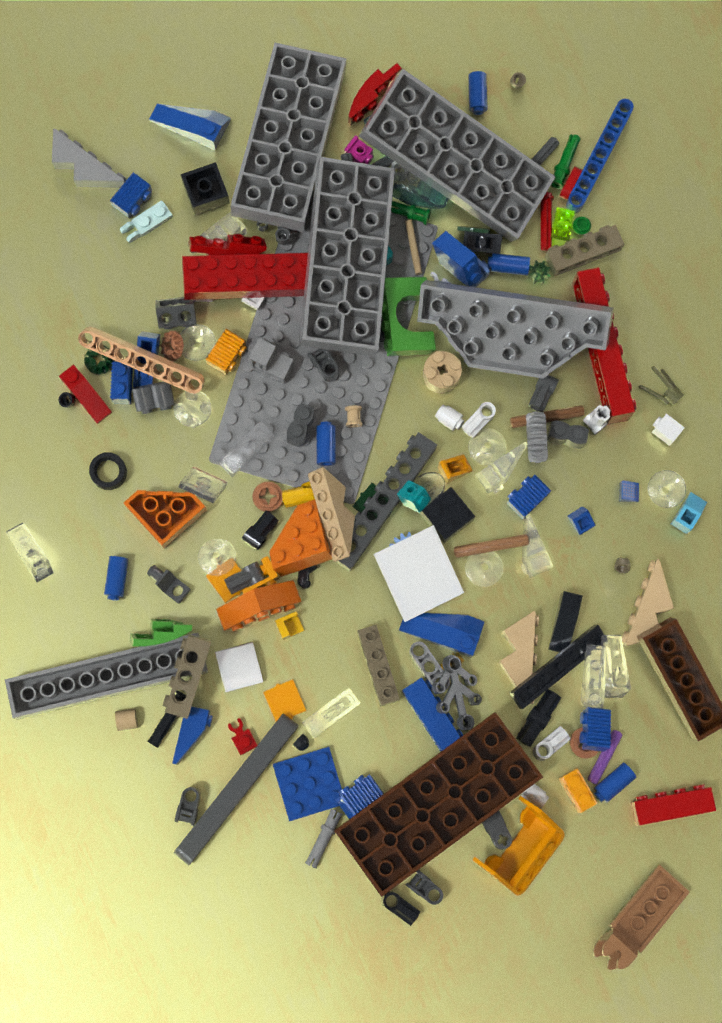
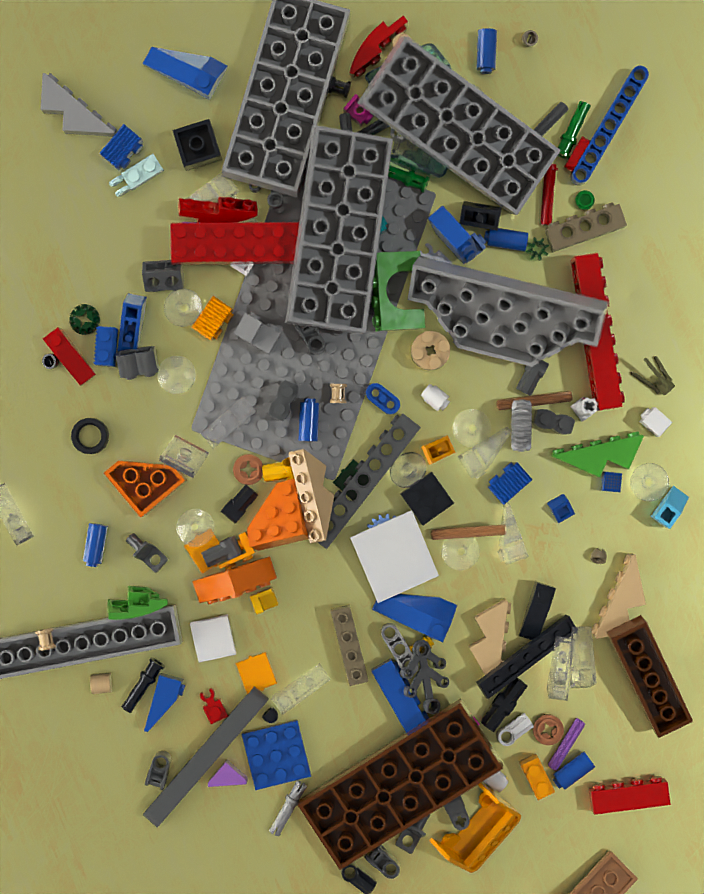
camera: 15 degrees right, 10 degrees up
light nougat beam [78,326,205,394] -> none
nougat gear [160,331,184,361] -> none
dark tan brick [163,634,211,719] -> none
black arm [297,565,318,589] -> none
blue brick [336,774,384,819] -> none
teal brick [397,480,431,513] -> none
tan bar [405,220,422,275] -> none
dark green piece [457,226,491,233] -> none
white piece [461,402,496,438] -> none
clear neon green slope [551,207,575,242] -> none
blue brick [579,707,611,752] -> none
none -> tan bush [35,628,56,651]
none -> medium lavender slope [208,759,248,787]
none -> black bush [328,76,351,99]
none -> blue plate [366,383,400,414]
none -> dark grey bracket [395,815,430,854]
none -> bright green slope [551,431,644,477]

